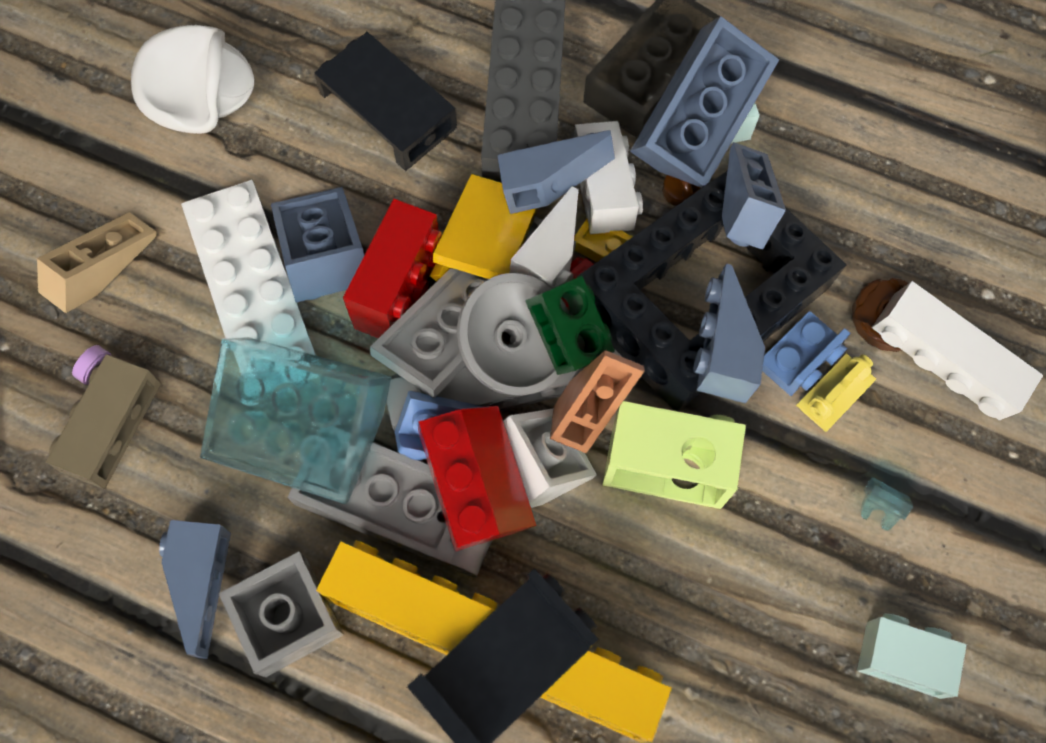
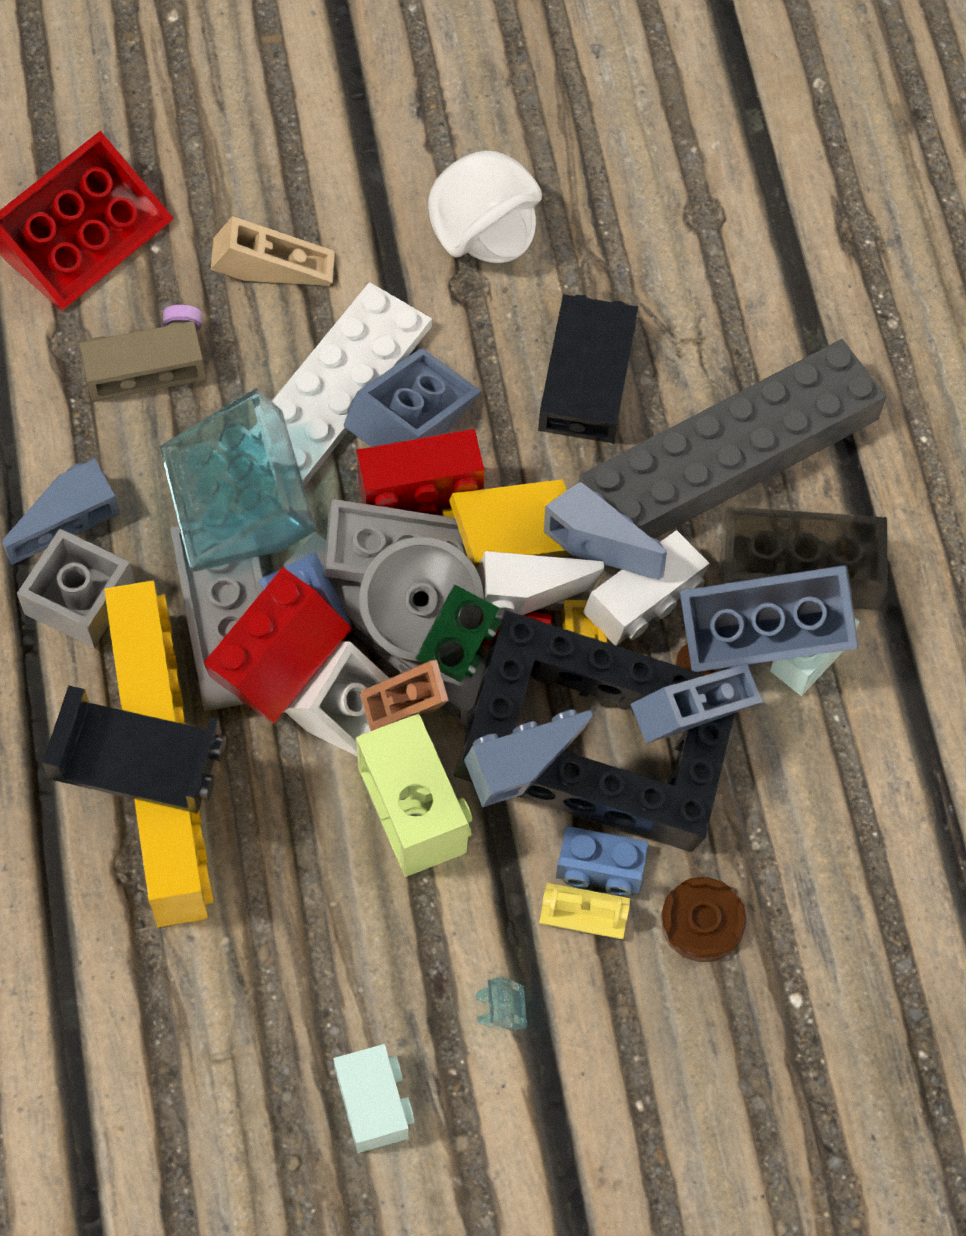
camera: 55 degrees right, 5 degrees down
white brick [872,281,1043,420] -> none

